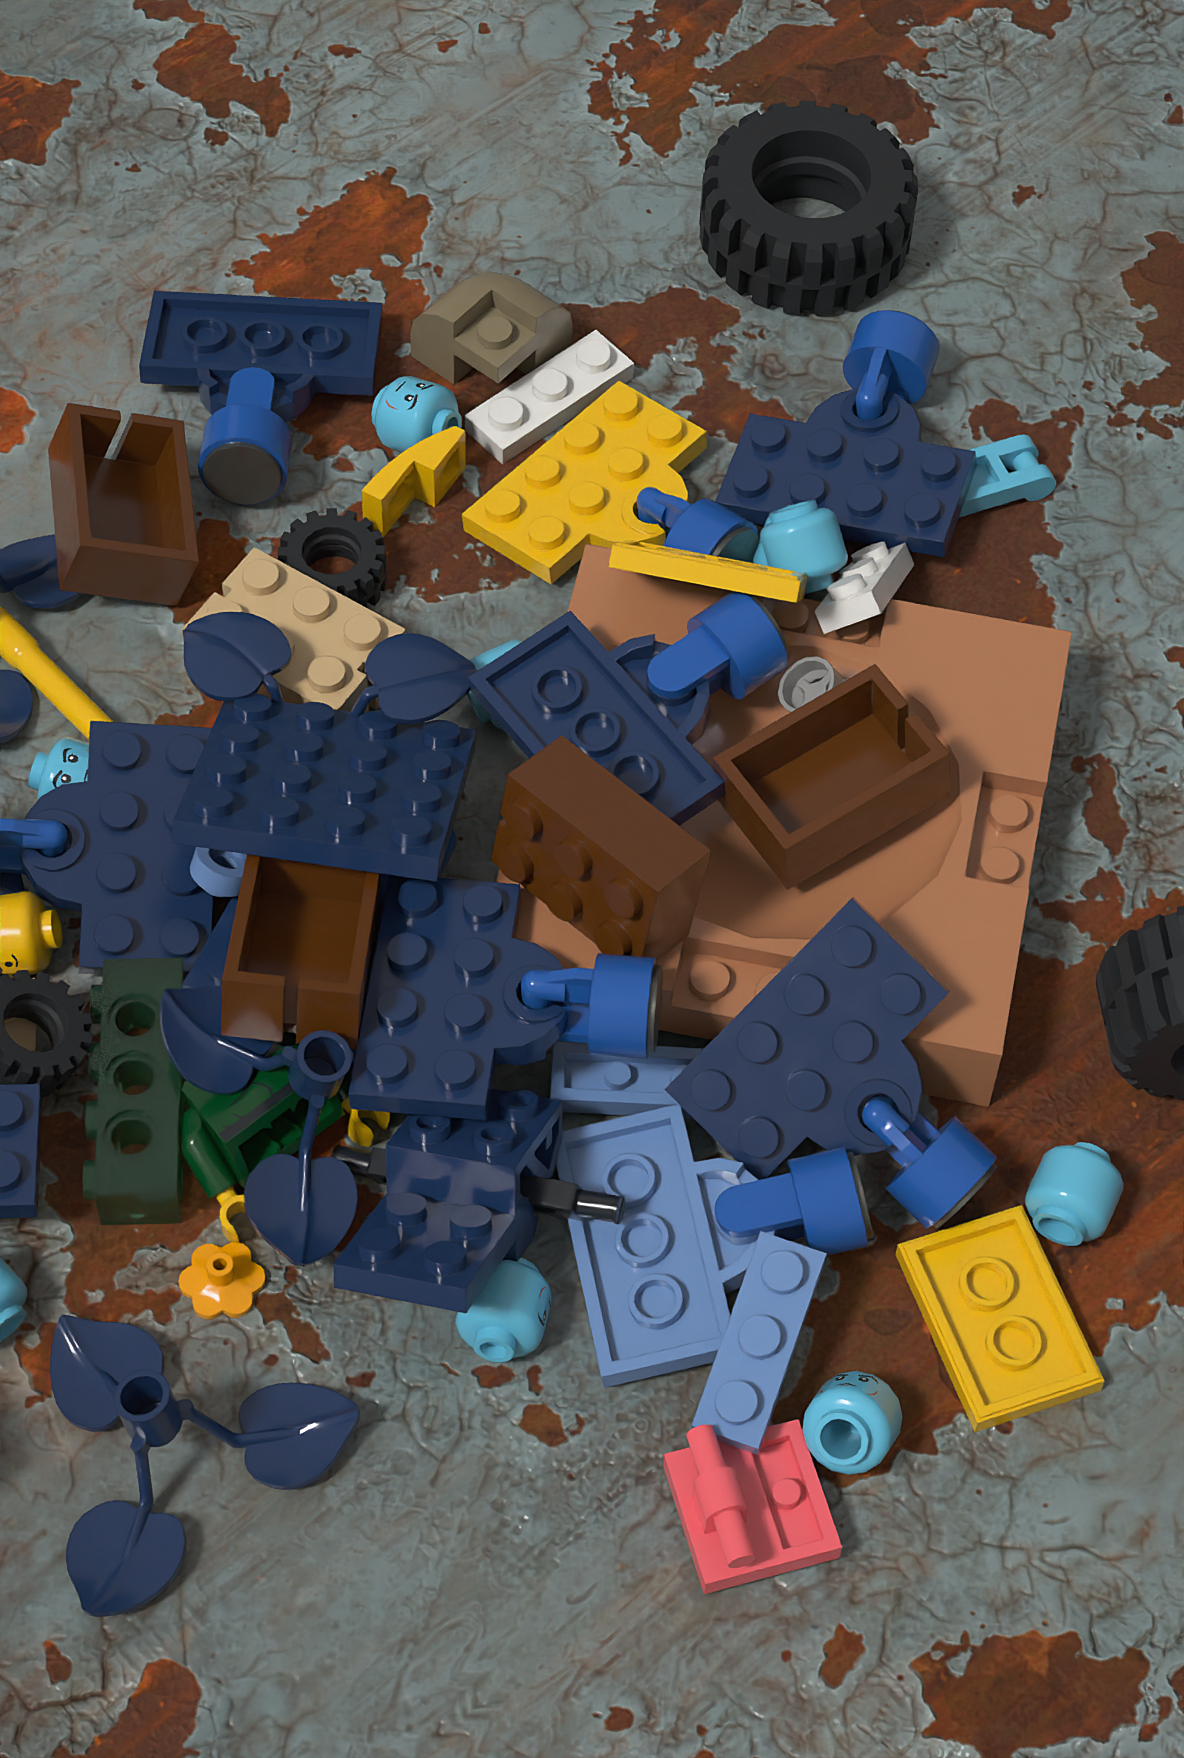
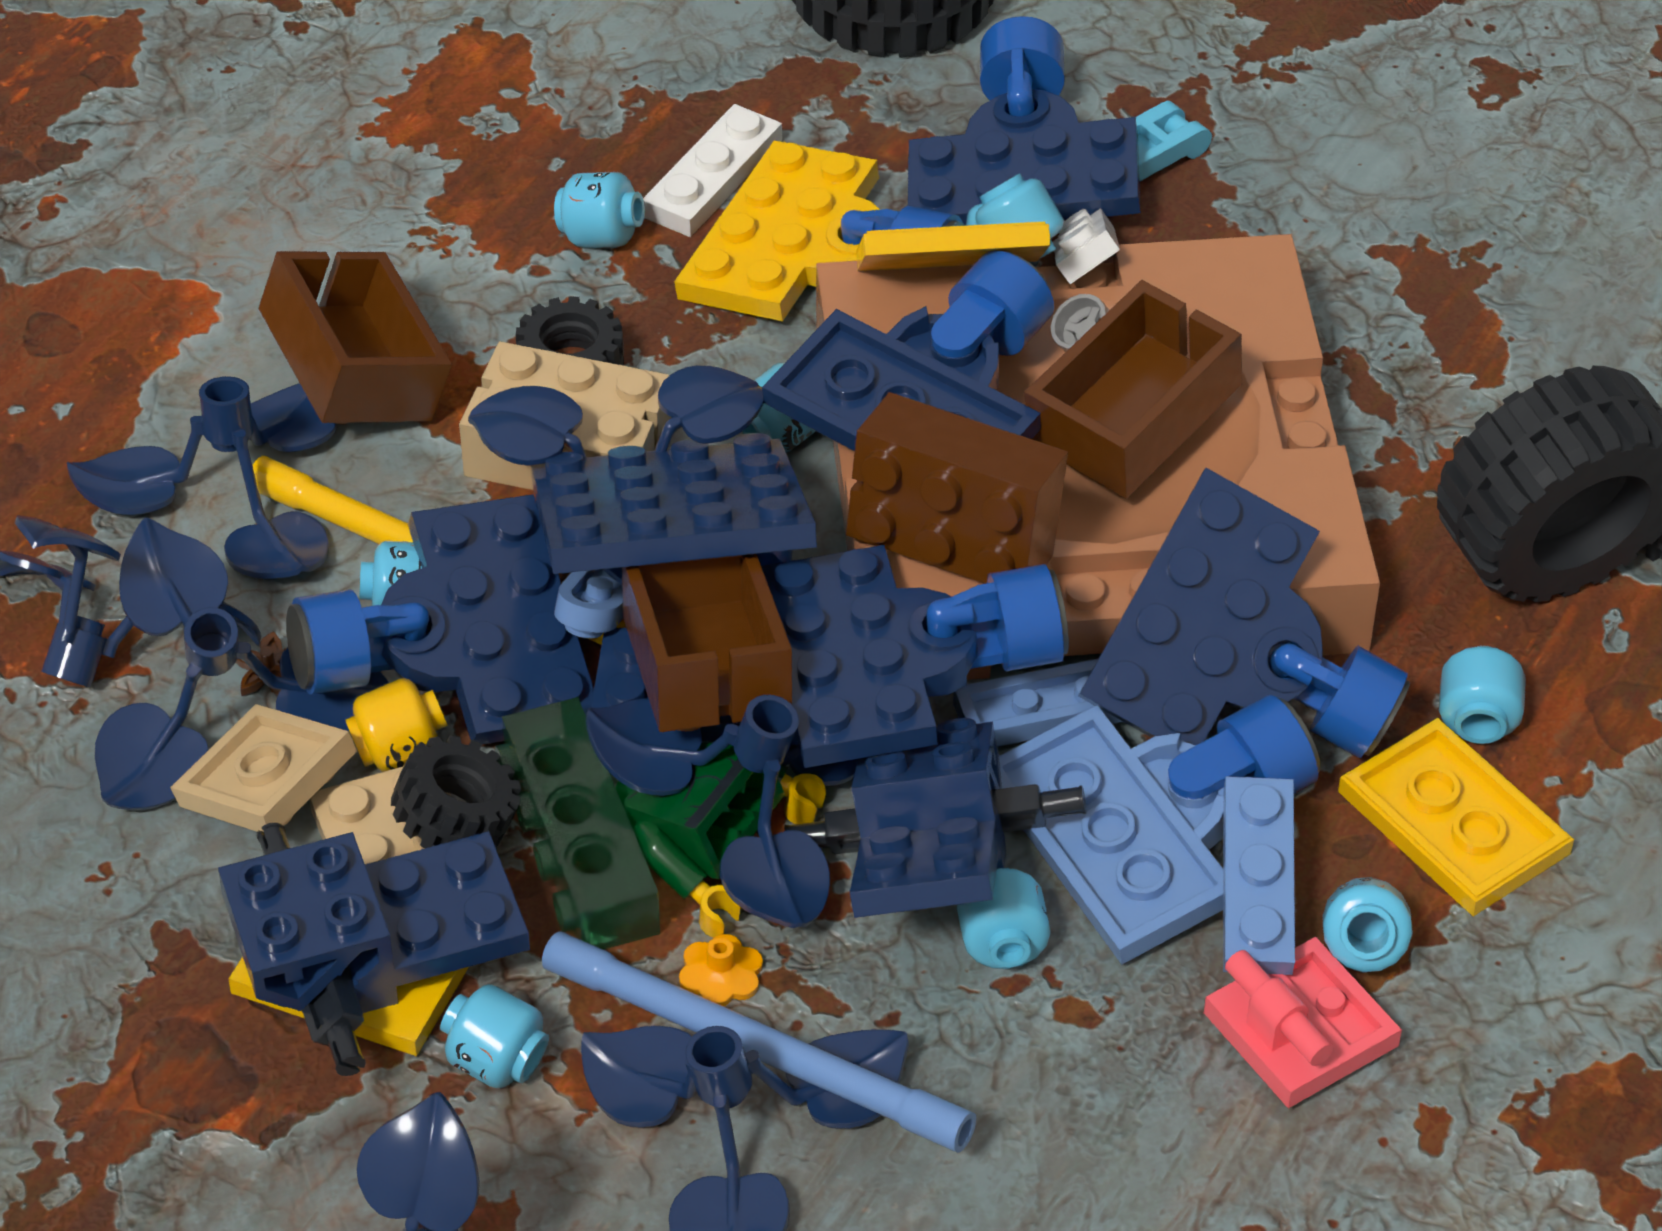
camera: 15 degrees left, 10 degrees down
dark blue plate [139,291,383,505] -> none
yellow slope [361,426,466,537] -> none
dark tan brick [410,271,573,385] -> none
none -> medium blue piece [542,931,976,1153]

